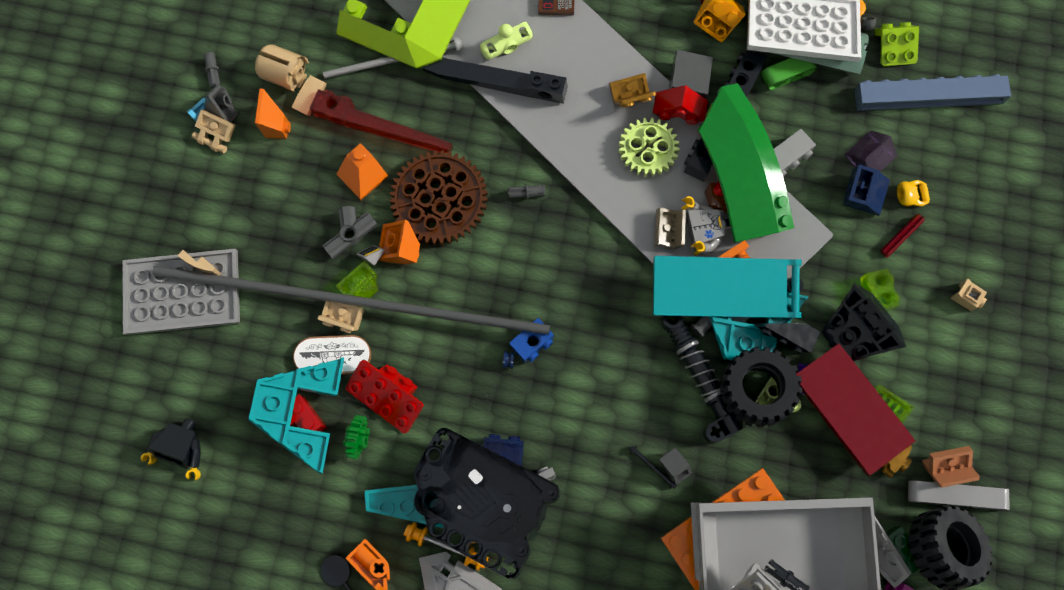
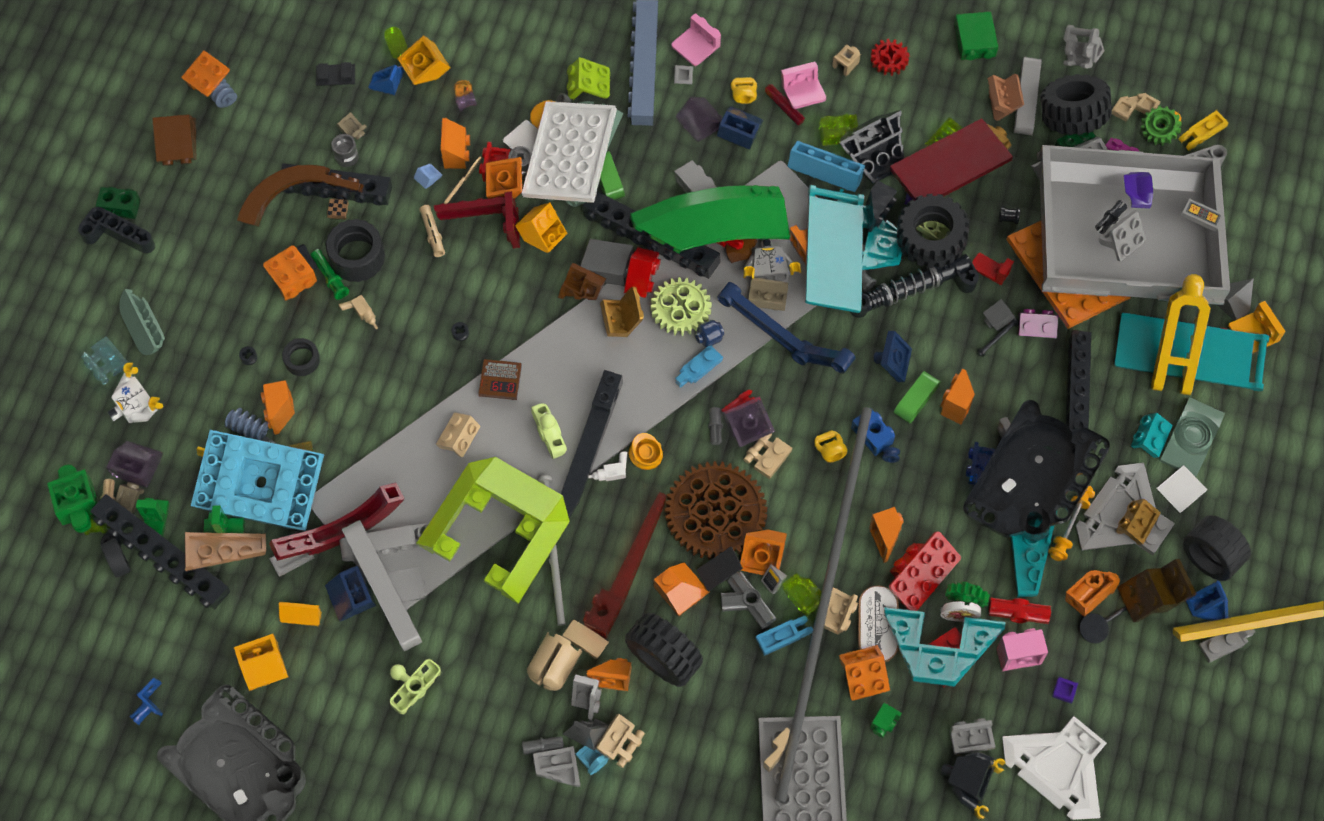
camera: 90 degrees left, 10 degrees down
none -> light grey wing [533,746,581,787]
none -> reddish brown slope [558,263,606,300]
none -> light grey bracket [571,675,602,720]
none -> white piece [589,451,627,481]
none -> black tyre [625,613,703,687]
none -> light orange piece [629,433,663,470]
none -> bright pink bracket [672,13,721,66]
none -> light grey slope [674,65,693,84]
none -> dark azure hinge [675,345,723,388]
none -> dark blue head [695,320,724,347]
none -> black piece [697,547,743,592]
none -> dark blue piece [717,282,856,374]
none -> red piece [721,390,757,415]
none -> clear purple slope [722,396,775,447]
none -> tan plate [743,430,792,479]
none -> dark azure hinge [755,616,813,656]
none -> bright pink bracket [781,62,826,109]
none -> dark azure brick [788,141,865,192]
none -> yellow piece [814,430,848,462]
none -> orange bracket [839,645,890,701]
none -> orange slope [869,507,903,563]
none -> red gear [870,39,910,76]
none -> green brick [870,703,902,738]
none -> dark blue tile [874,331,912,383]
none -> bright green beam [894,371,941,424]
none -> orange slope [940,368,975,425]
none -> white tile [941,601,981,621]
none -> light grey bracket [949,718,995,755]
none -> green brick [954,12,998,60]
none -> red bracket [972,253,1014,285]
none -> red piece [988,598,1051,624]
none -> bright pink brick [997,628,1048,671]
none -> black bush [999,206,1020,224]
none -> white plate [1002,717,1106,820]
none -> bracket [1018,309,1058,338]
none -> dark purple tile [1052,677,1078,704]
none -> light grey piece [1064,25,1104,68]
none -> black brick [1066,330,1092,430]

